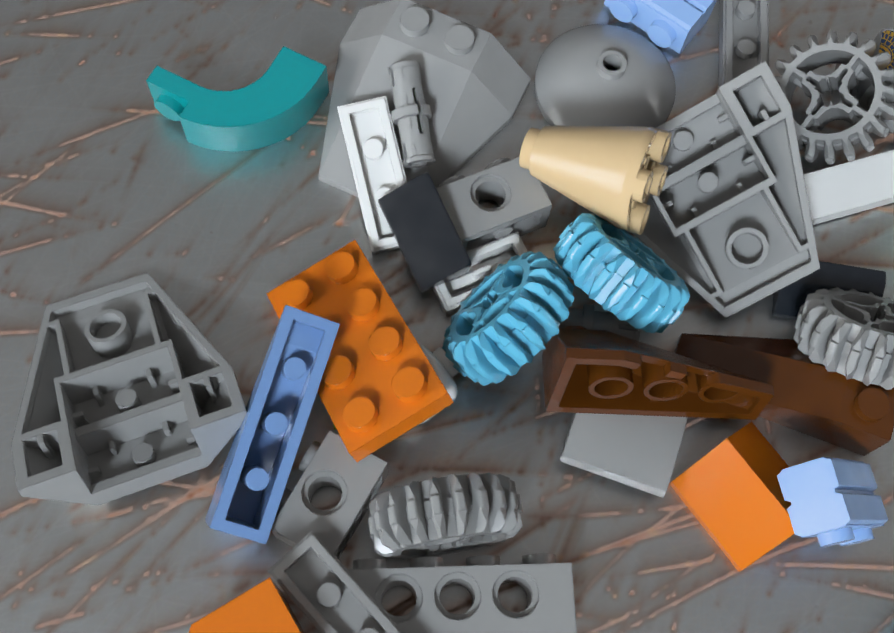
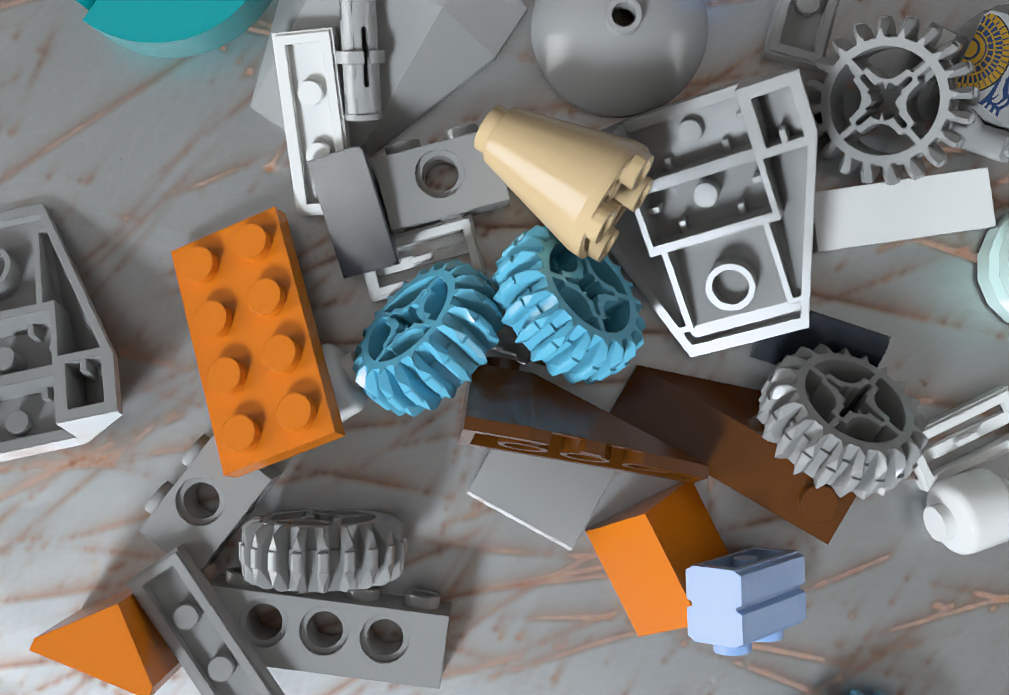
camera: 15 degrees right, 20 degrees up
medium blue slope [205,305,340,544] -> none

